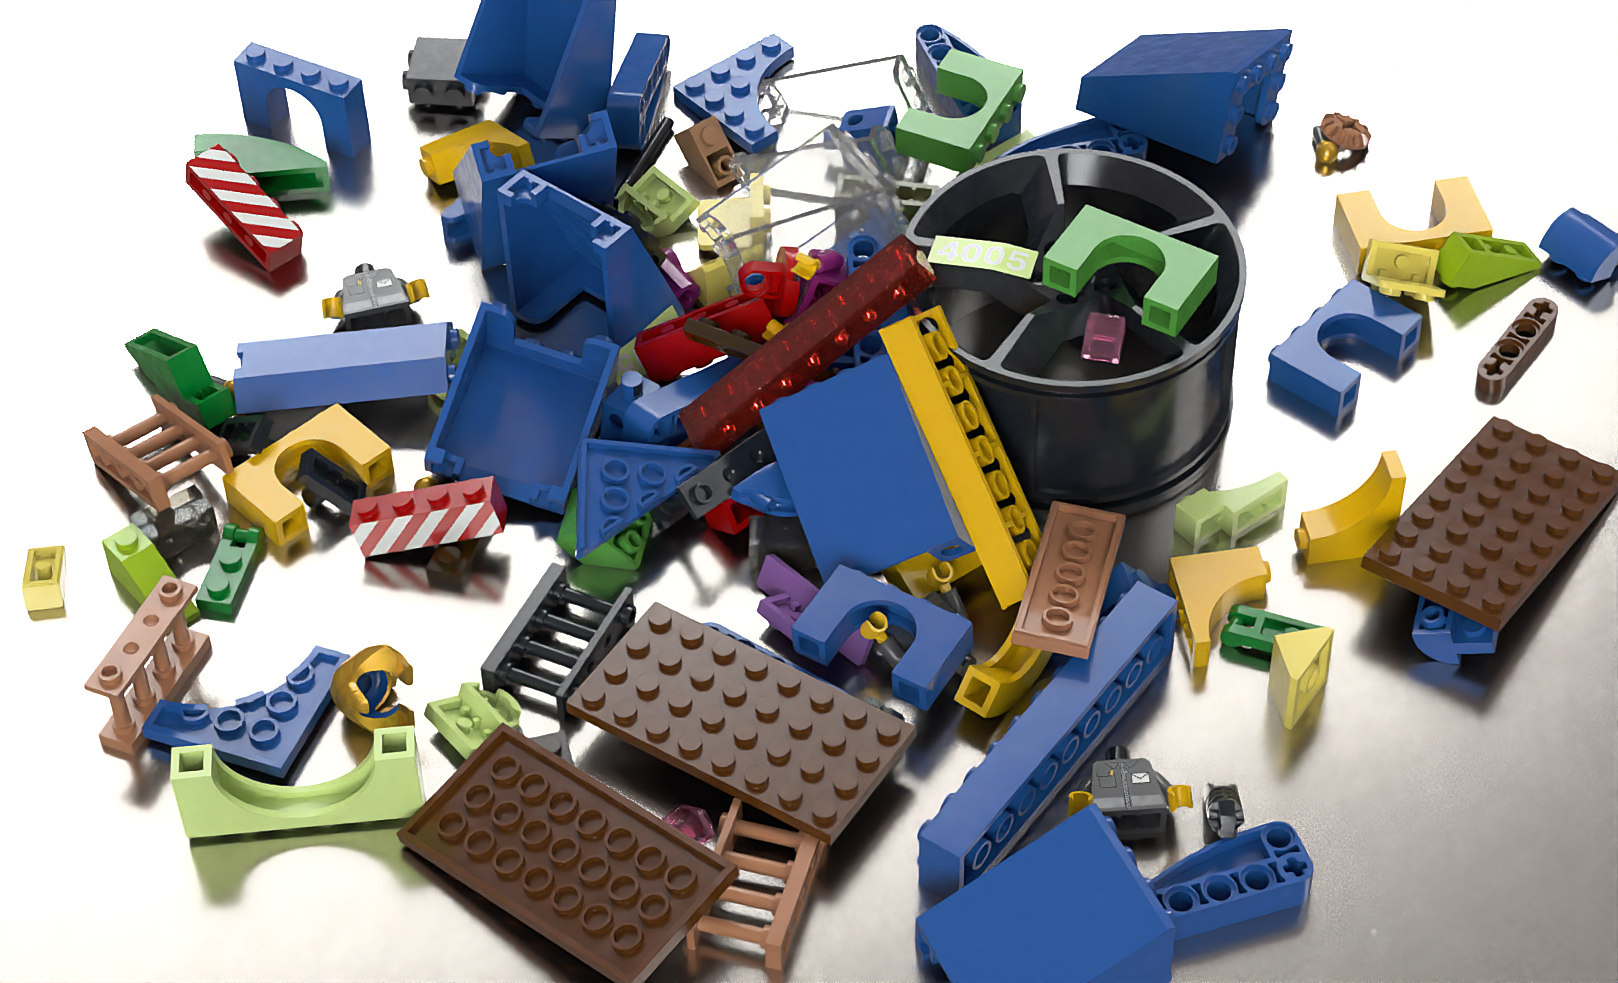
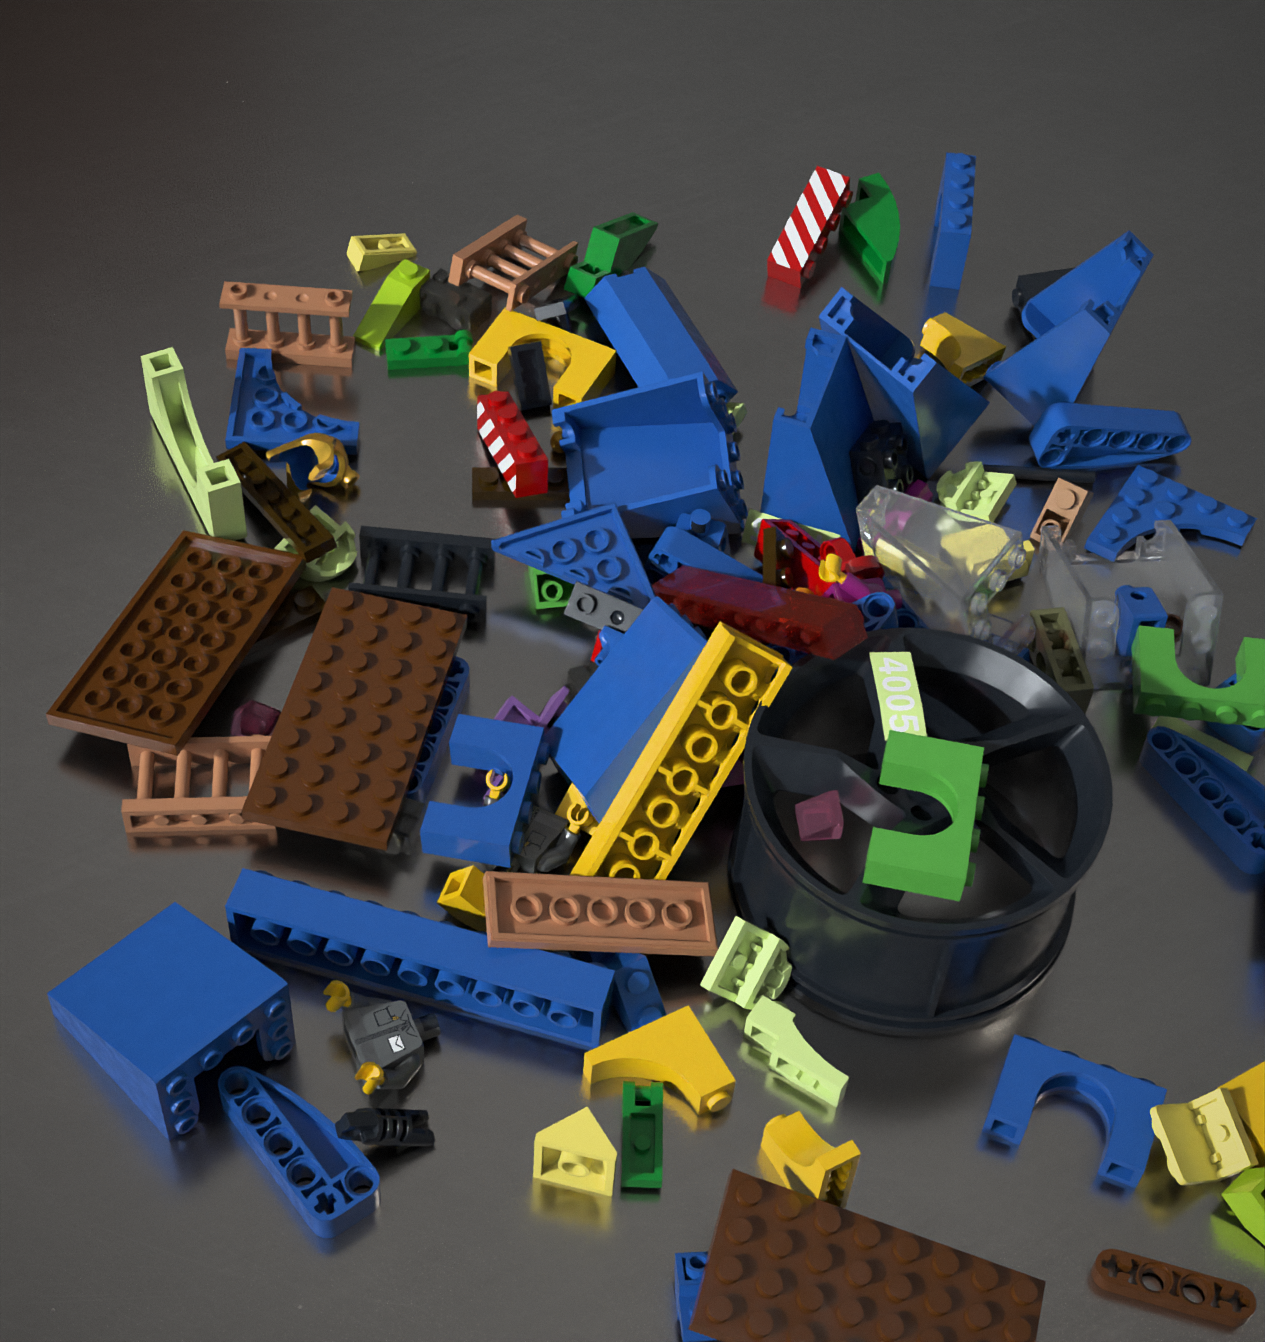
camera: 65 degrees right, 5 degrees up
dark grey torso [321,263,430,332] -> none
none -> dark brown plate [216,441,337,563]
none -> yellowish green slope [700,916,792,1010]

